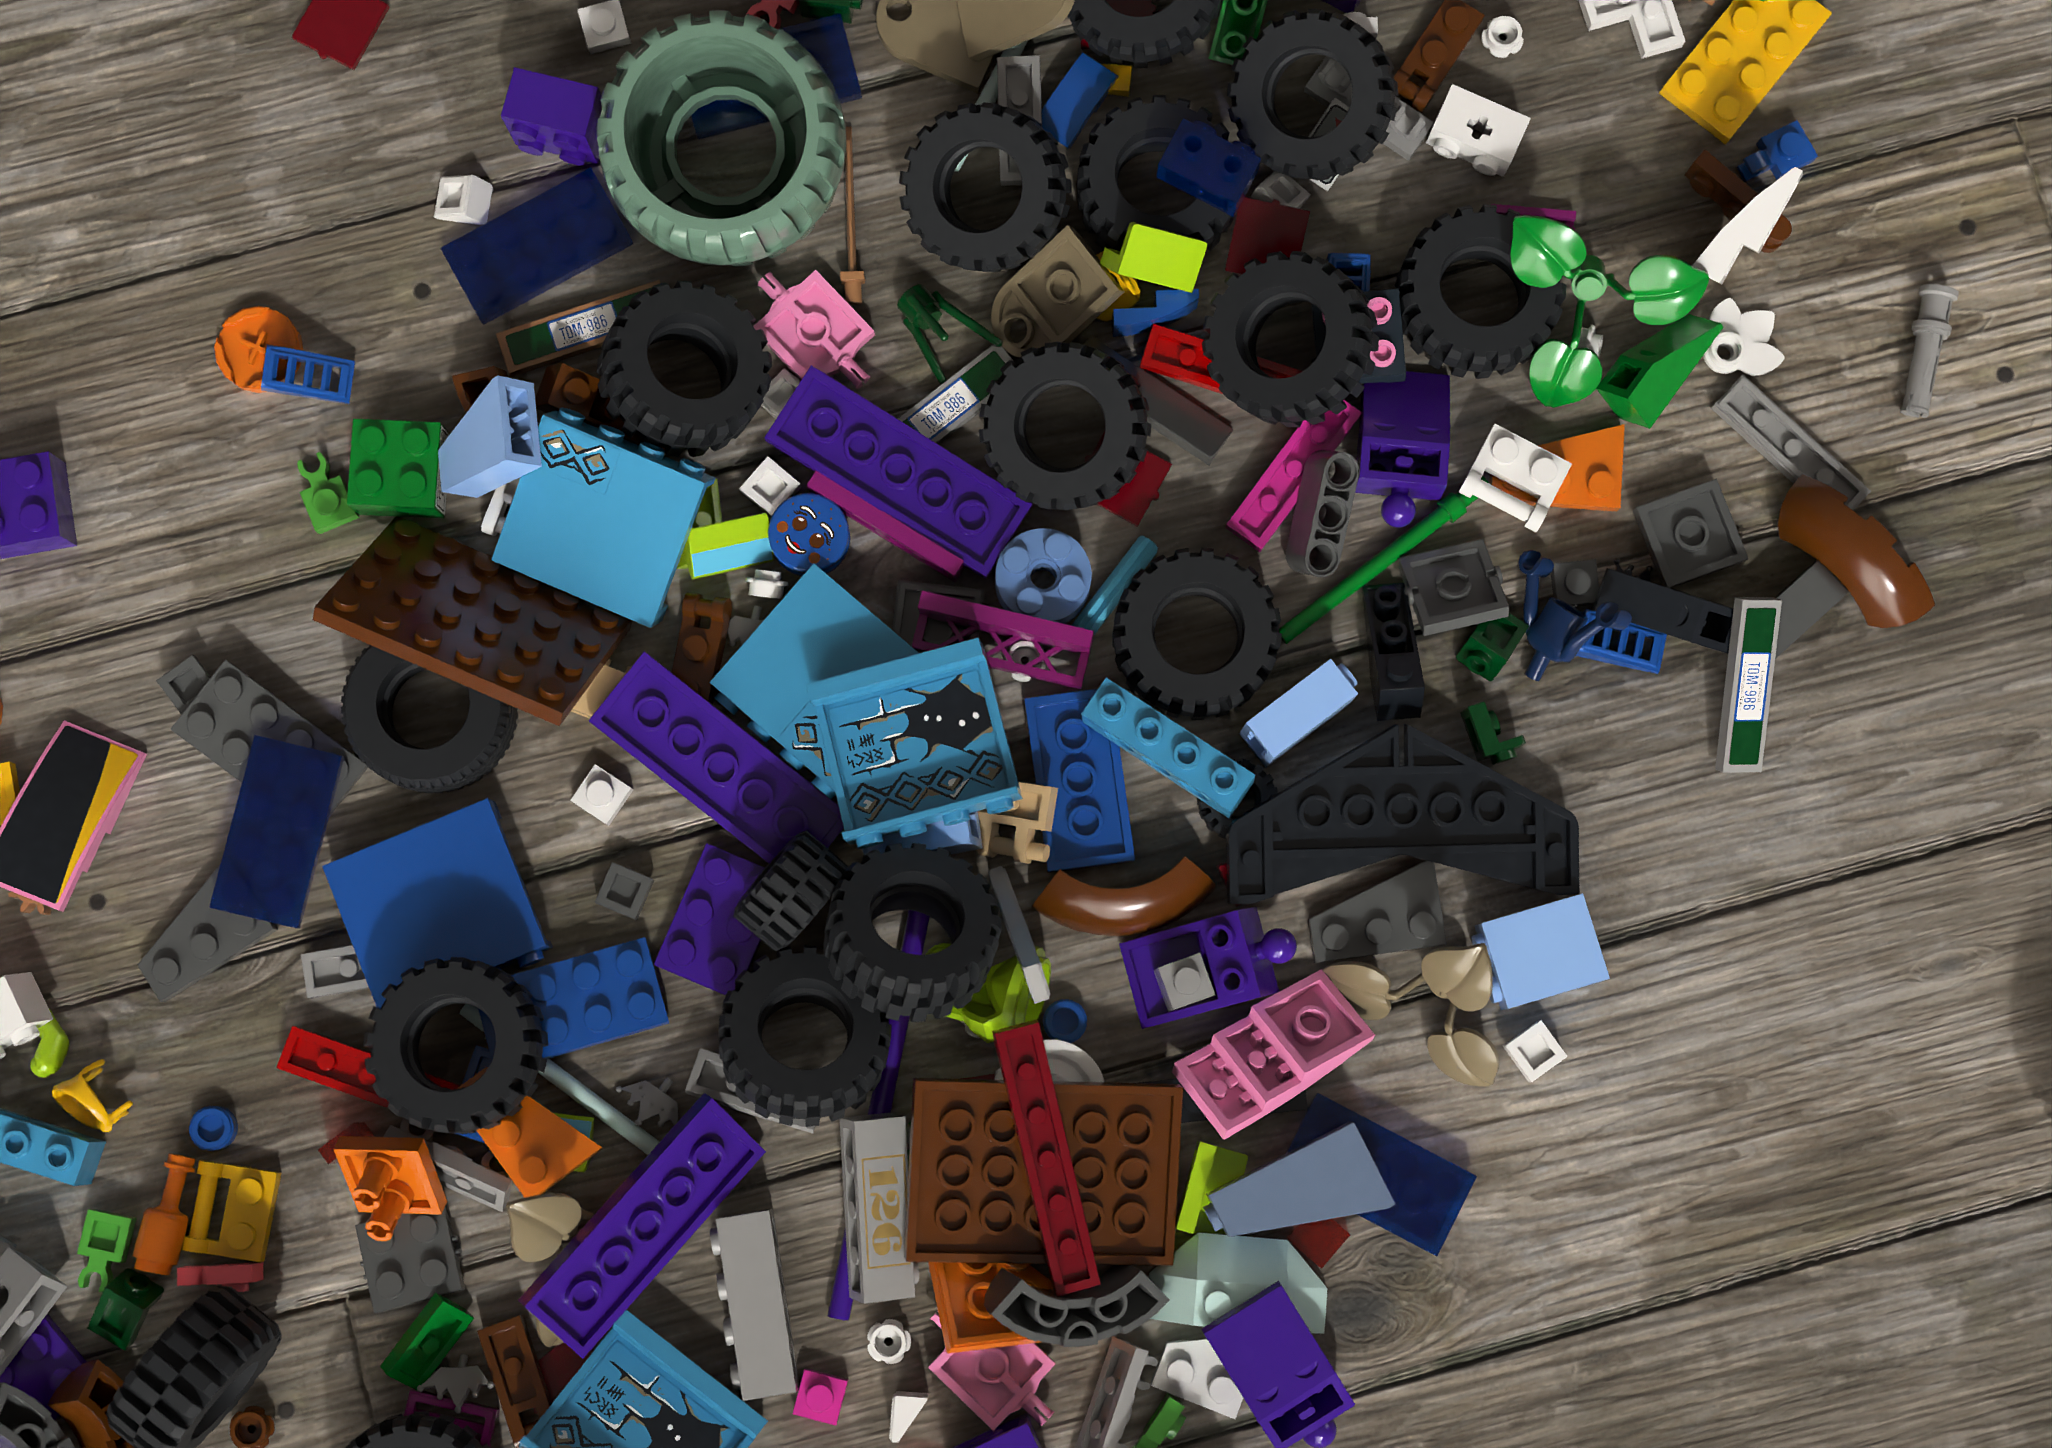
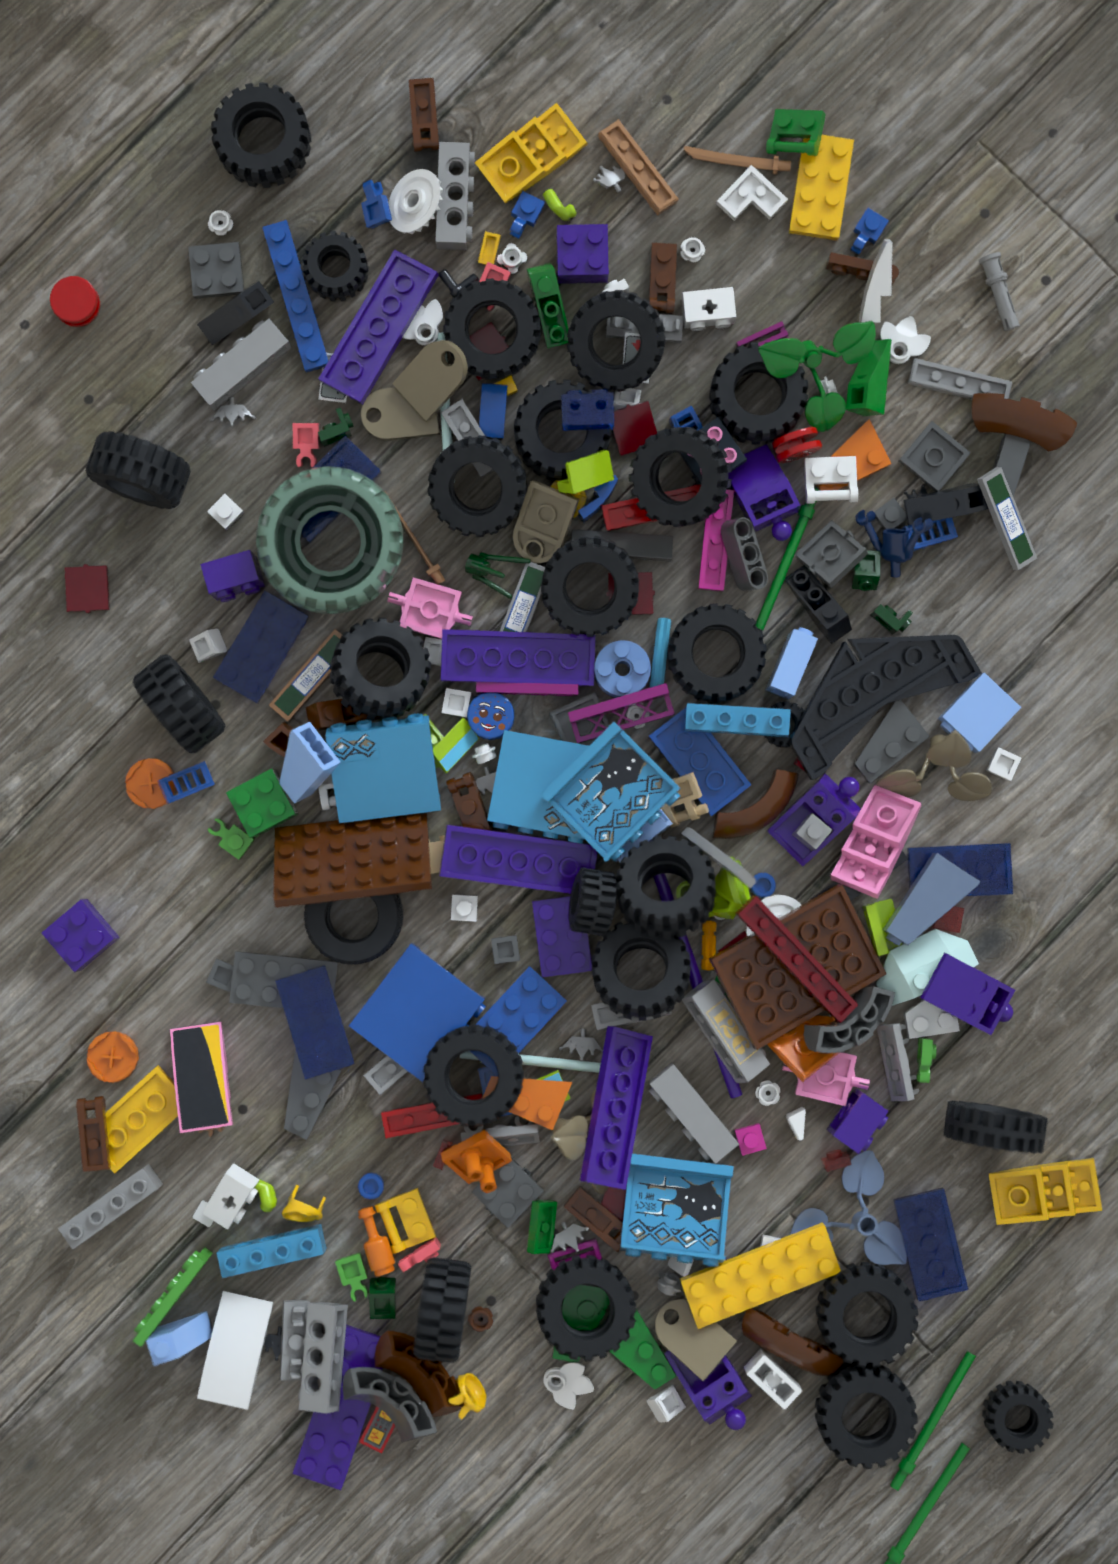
camera: 35 degrees left, 5 degrees up
none -> black tyre [132,654,226,754]
none -> light orange axle [701,920,717,971]
none -> red head [772,427,822,463]

